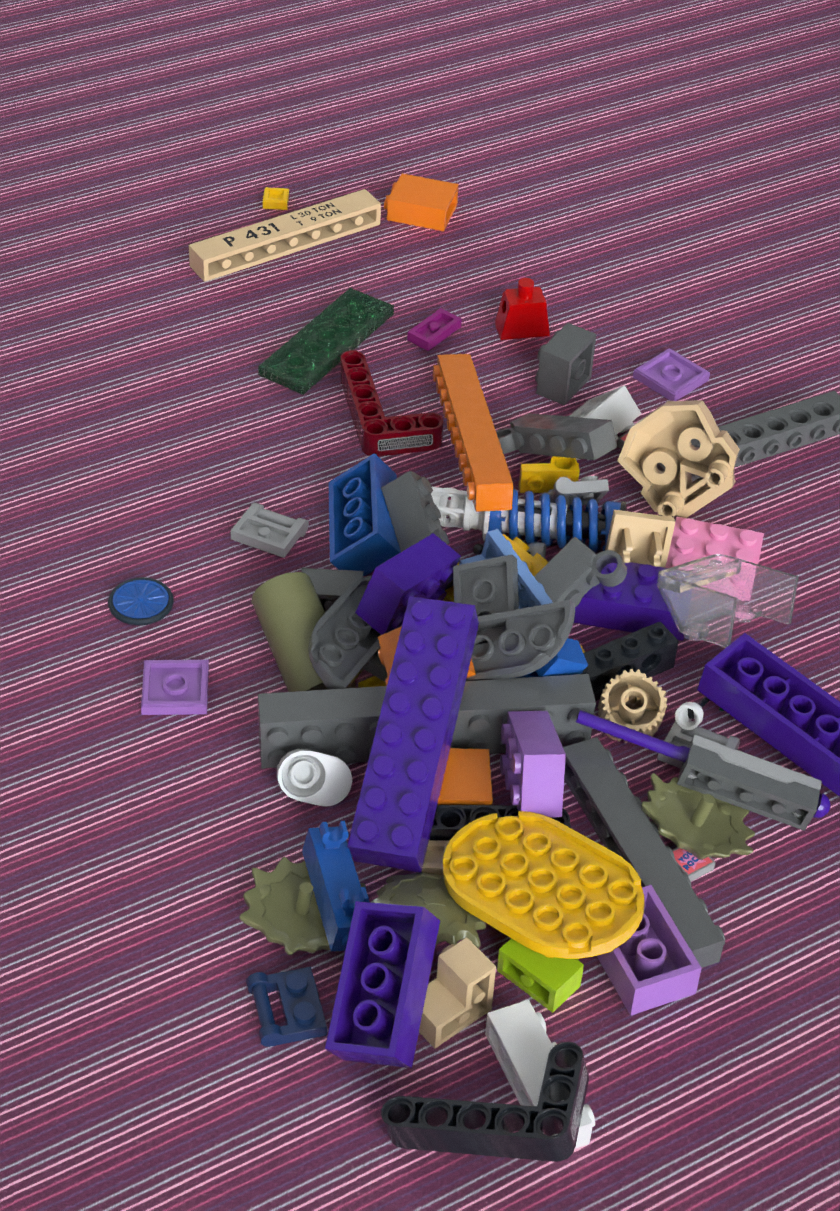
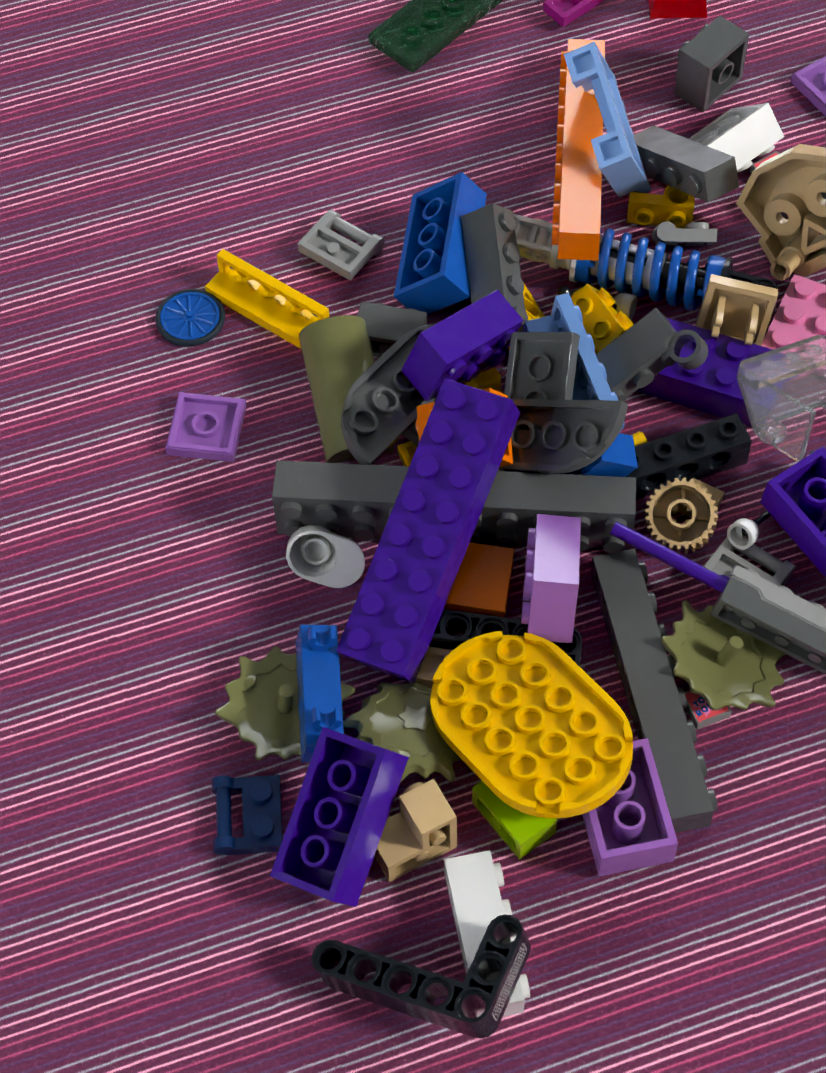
camera: 15 degrees right, 15 degrees up
dark red beam [341,350,443,457] -> none
none -> yellow fence [205,249,329,349]
none -> light blue hinge [564,42,651,197]

